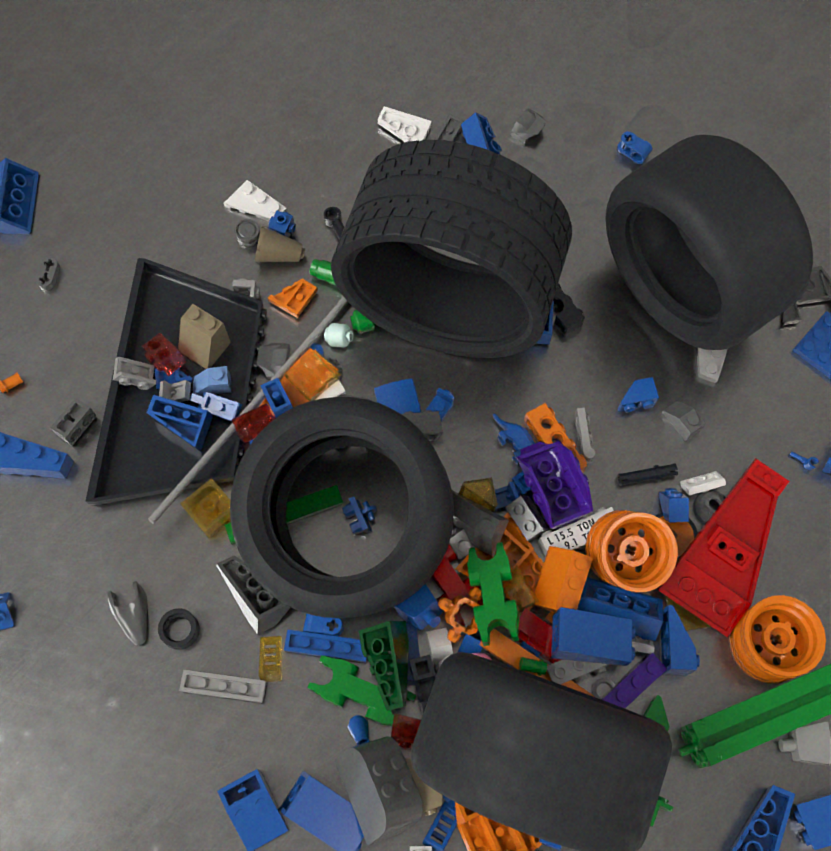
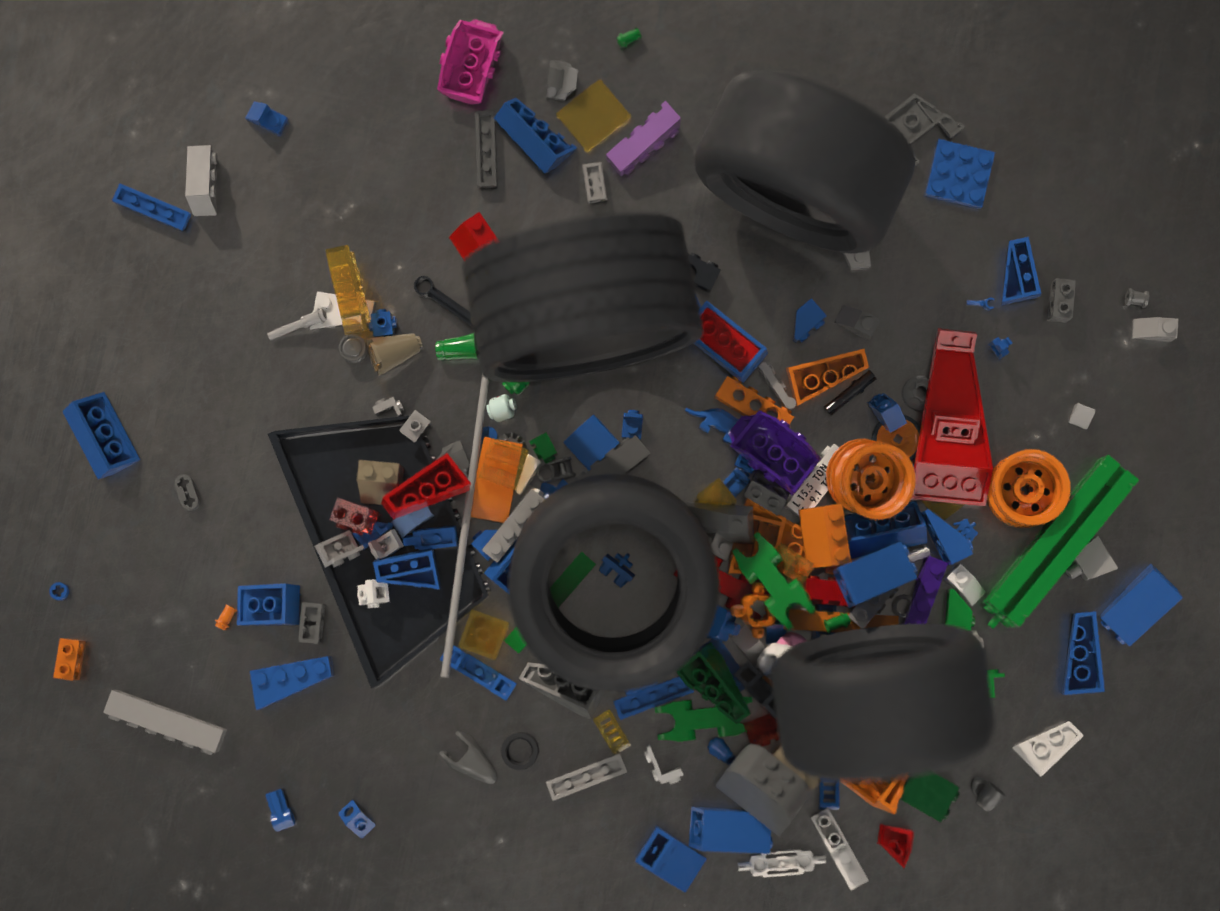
camera: 25 degrees left, 15 degrees up
clear red bracket [232,404,276,443] -> none
blue slope [260,378,293,418] -> none
orange wing [268,279,318,318] -> none
white wing [378,106,432,142] -> none
blue piece [617,132,653,164] -> none
white plate [680,471,726,495] -> none
none -> blue plate [112,184,192,232]
none -> light grey wedge [185,145,217,216]
none -> blue slope [237,584,300,626]
none -> blue slope [245,101,288,136]
none -> light grey pin [267,308,327,340]
none -> clear yellow brick [325,245,370,335]
none -> white brick [358,579,390,608]
none -> red wedge [382,453,471,520]
none -> light grey bracket [400,410,431,442]
none -> dark pink slope [437,19,504,104]
none -> blue slope [440,645,517,701]
none -> green brick [529,432,558,464]
none -> clear yellow piece [556,79,631,152]
none -> medium lavender wedge [606,101,681,176]
none -> green pin [616,27,642,48]
none -> white bracket [644,745,683,785]
none -> red brick [693,301,768,383]
none -> orange wedge [786,349,869,406]
none -> white slope [943,564,986,606]
none -> blue piece [953,519,978,542]
none -> blue plate [988,337,1013,360]

